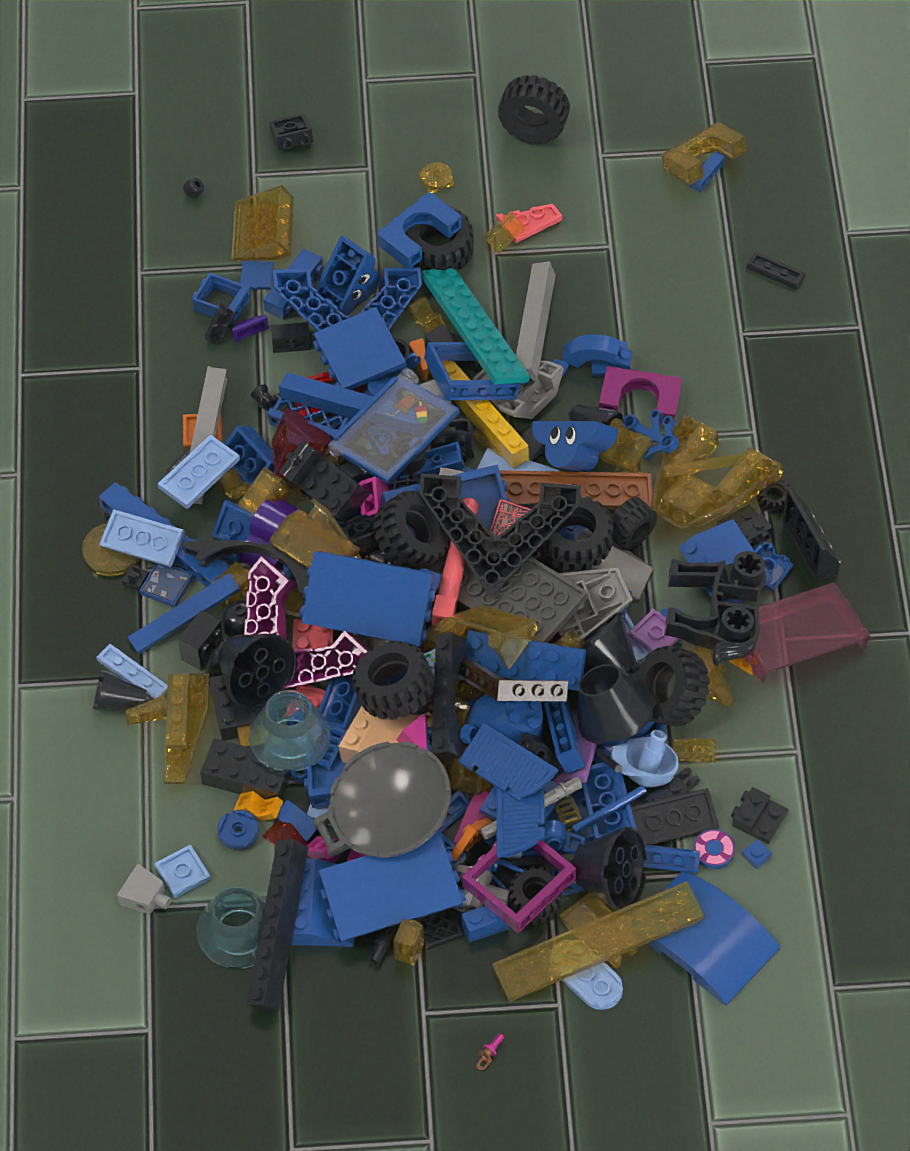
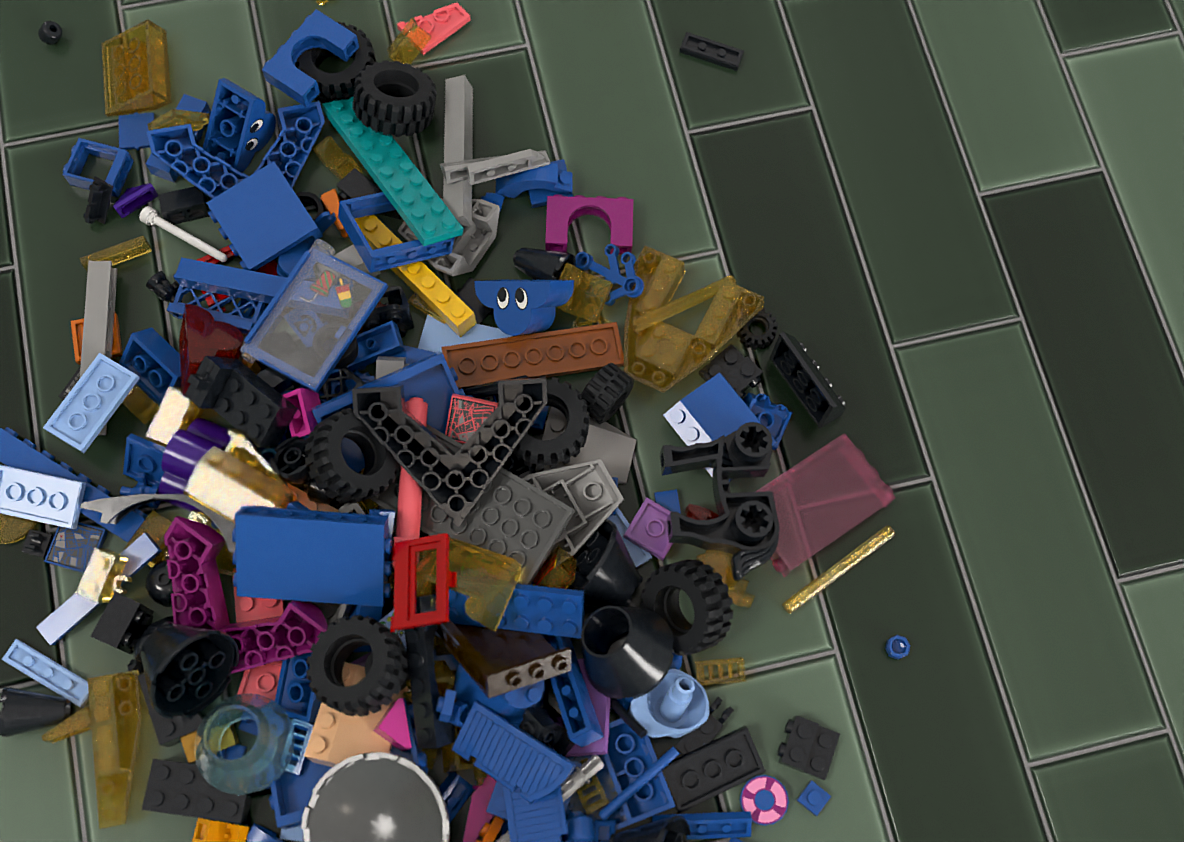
camera: 15 degrees left, 15 degrees up
none -> clear yellow brick [75,548,133,603]
none -> clear yellow tile [79,235,152,272]
none -> white piece [139,206,228,262]
none -> clear yellow plate [147,109,210,131]
none -> black tyre [353,60,437,137]
none -> red piece [390,533,457,632]
none -> blue plate [436,689,457,723]
none -> light grey wedge [440,149,550,185]
none -> clear yellow axle [783,525,895,614]
none -> blue tile [885,635,910,659]

